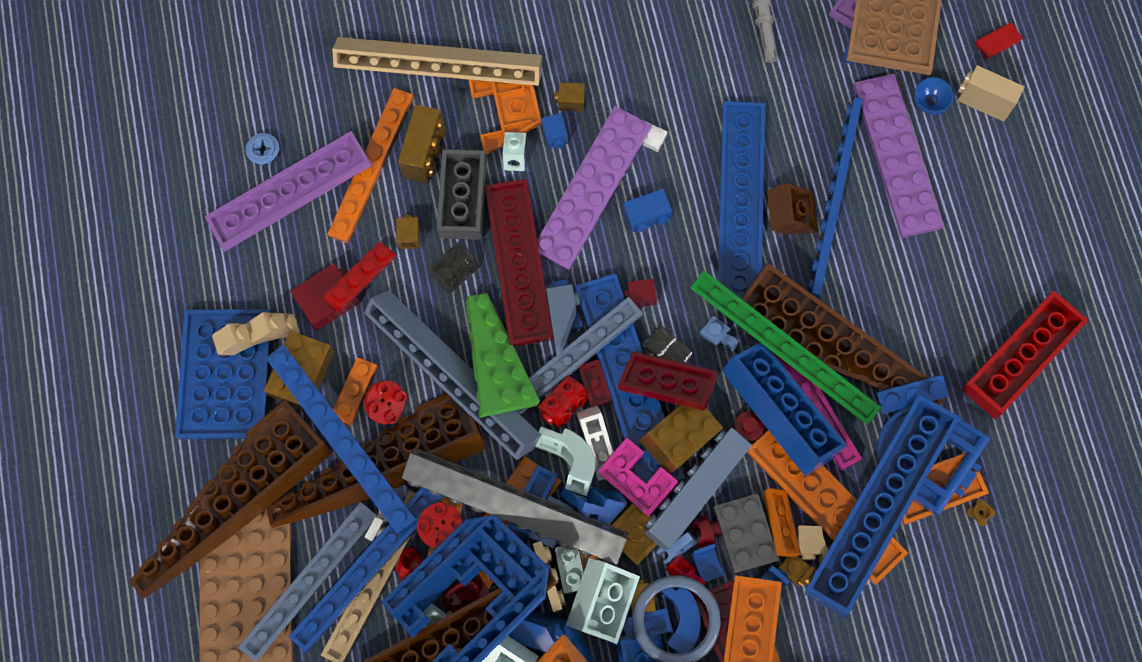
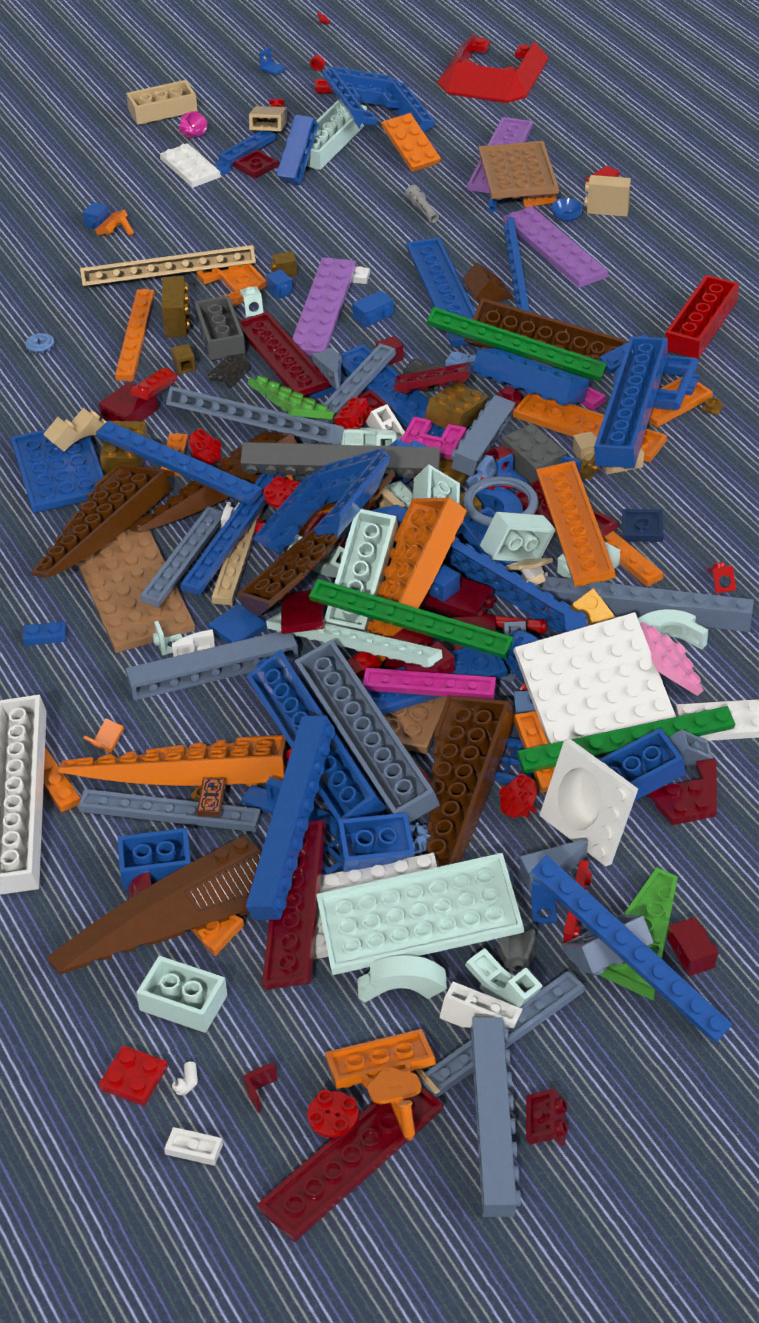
camera: 20 degrees left, 30 degrees down
medium lavender plate [205,131,372,252] -> none
orange plate [763,488,801,557] -> none
none -> blue plate [23,622,66,646]

